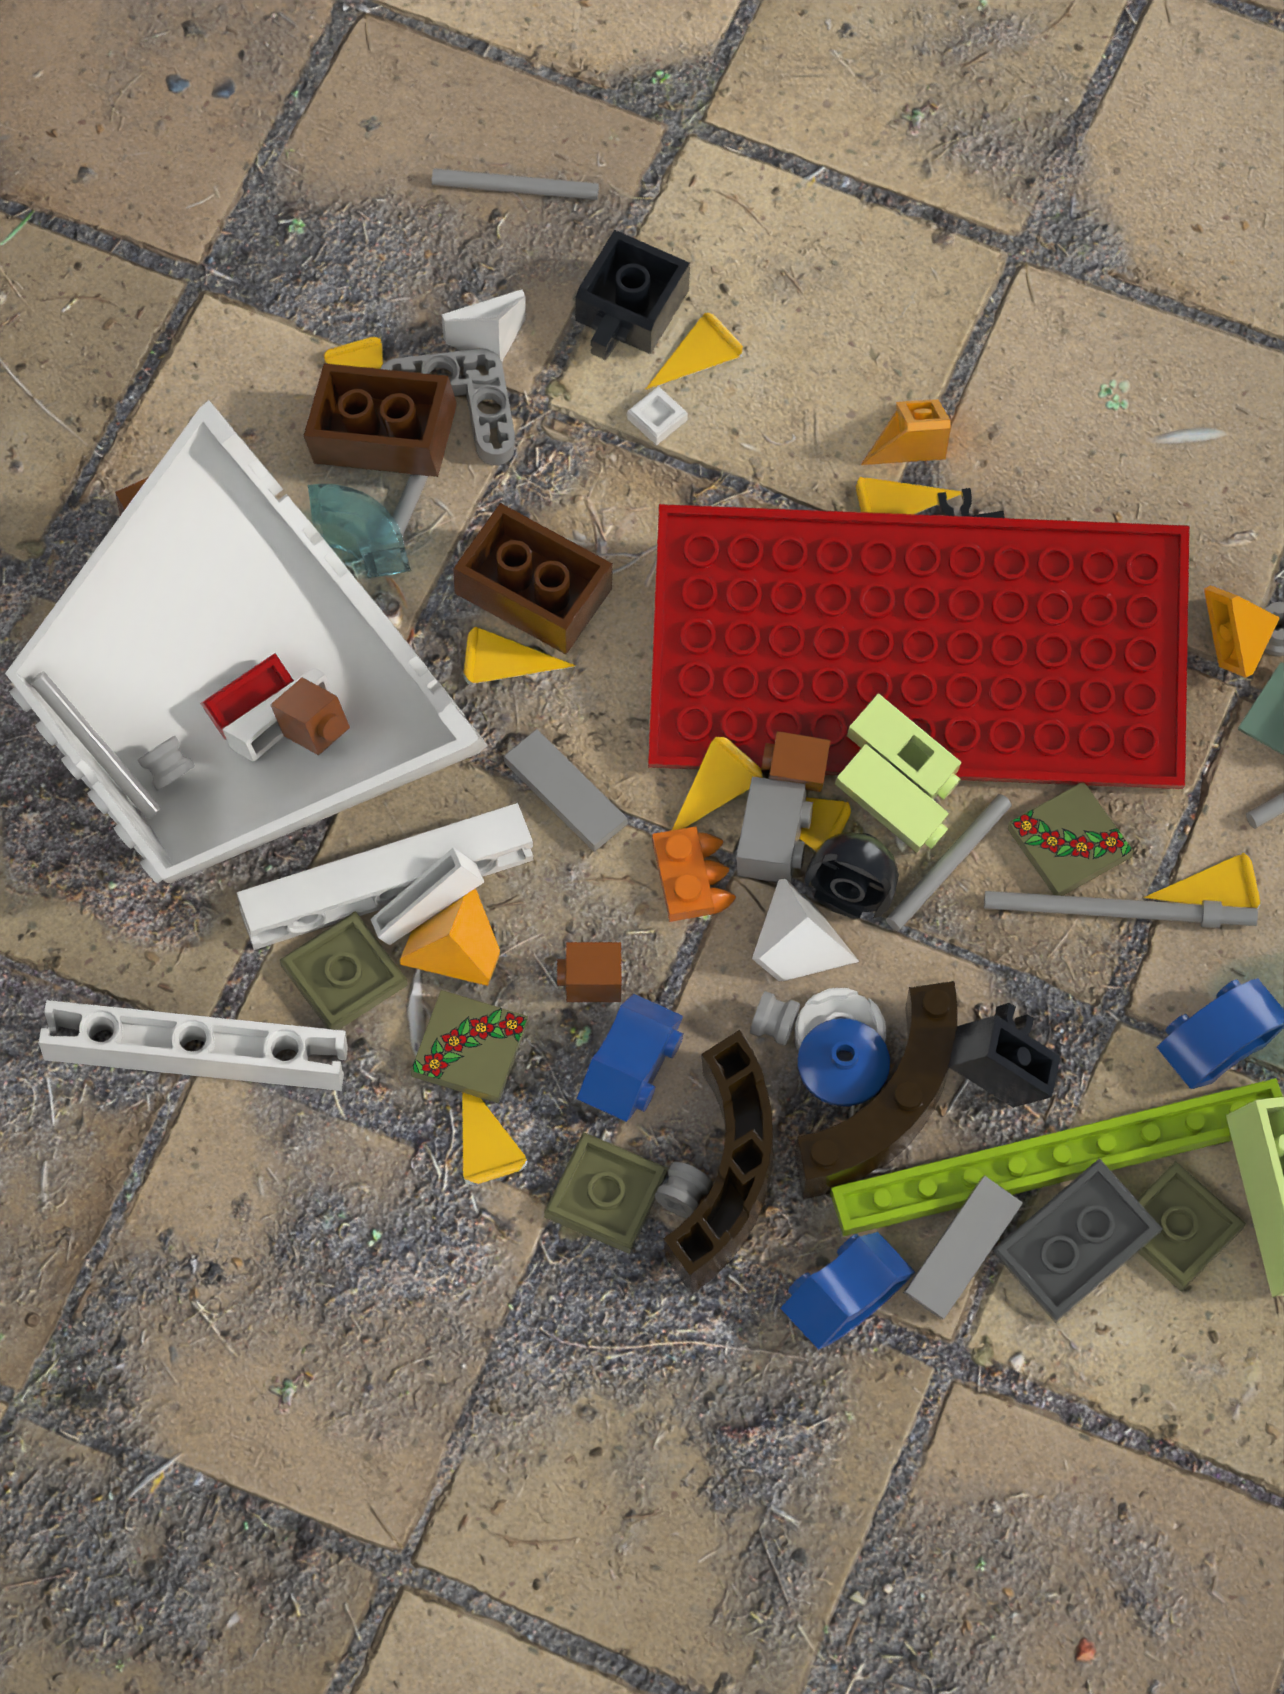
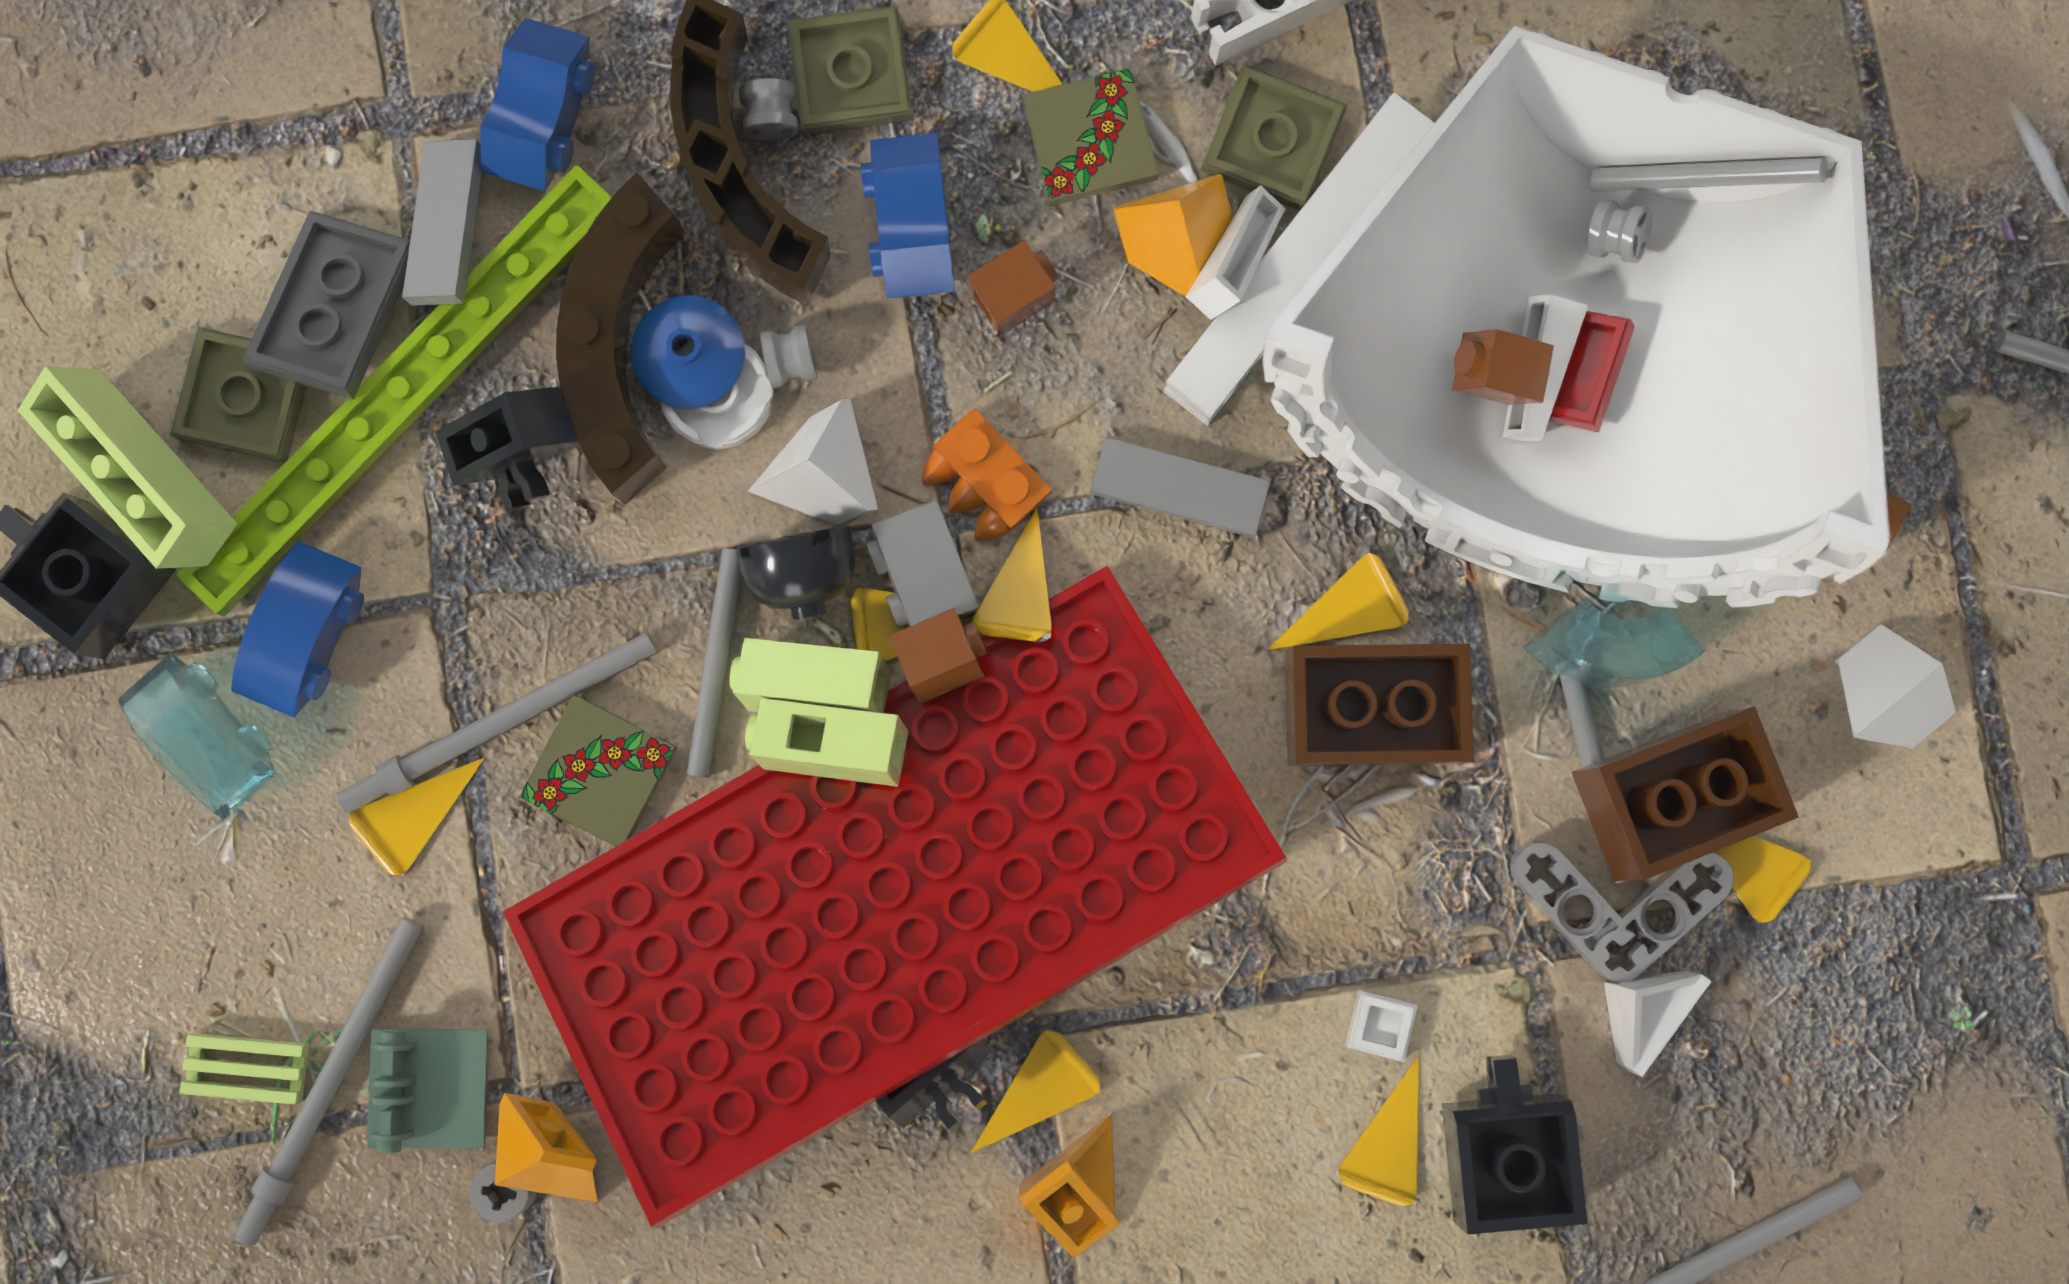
camera: 150 degrees right, 20 degrees up
none -> white slope [1834,624,1956,749]

